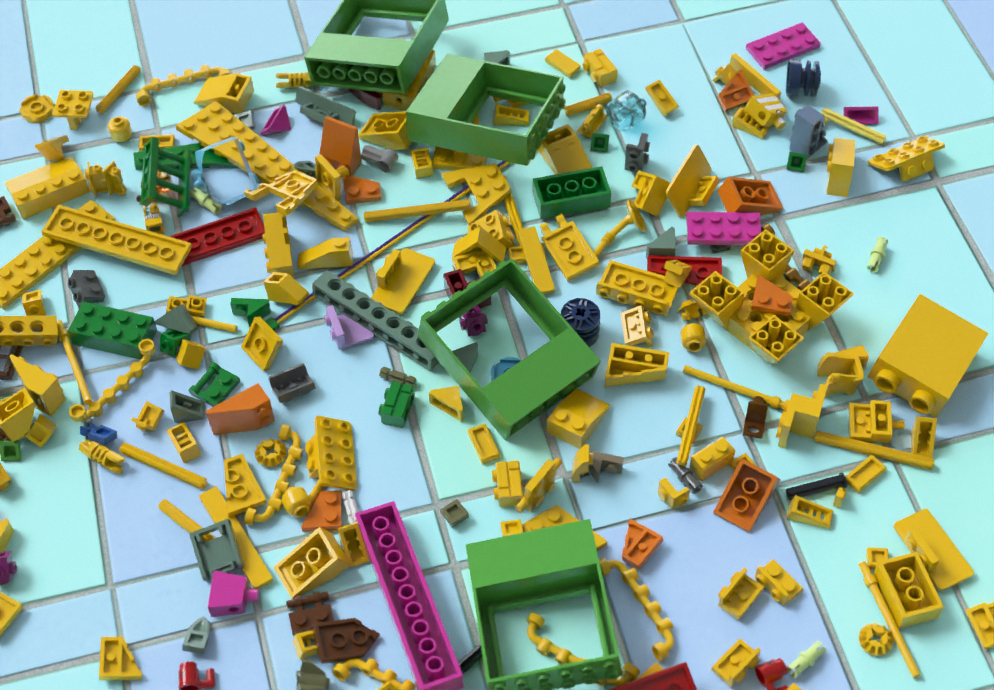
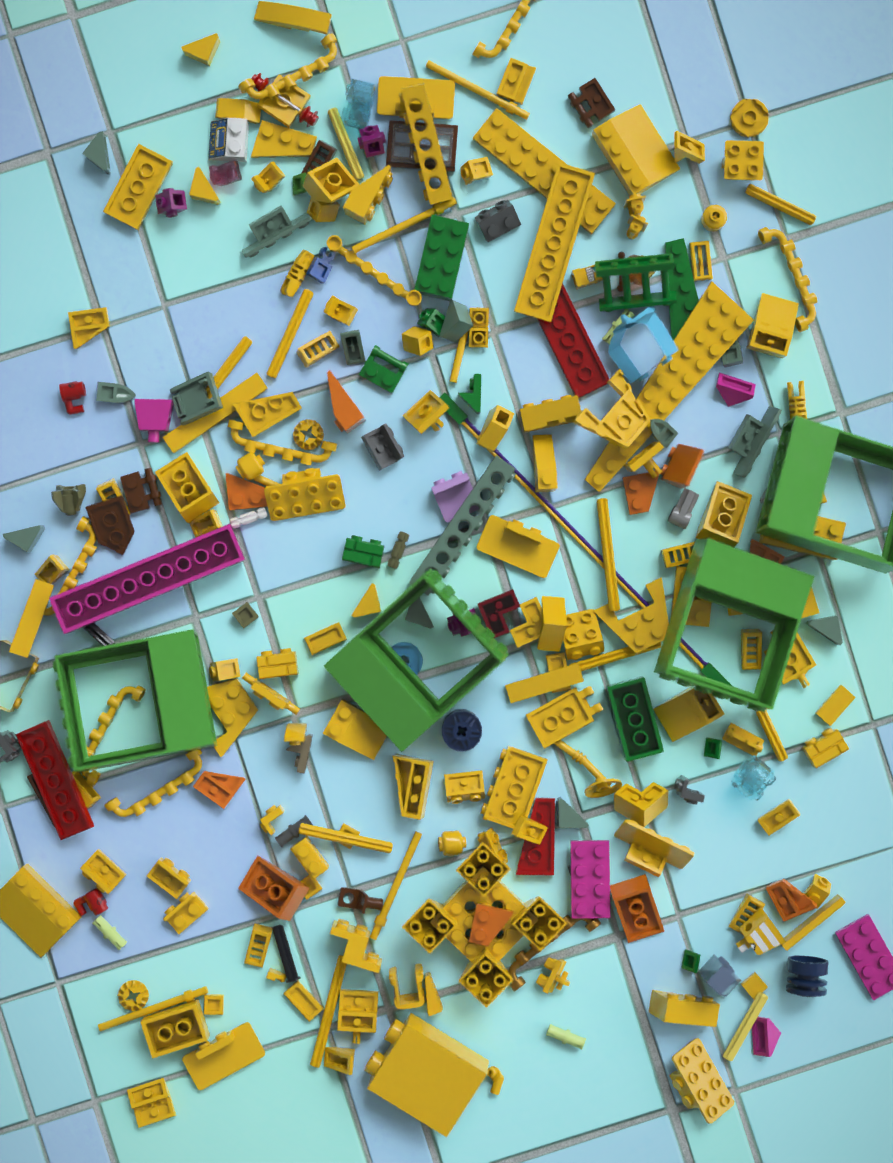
camera: 85 degrees right, 35 degrees up
none -> sand green bracket [241,205,312,258]

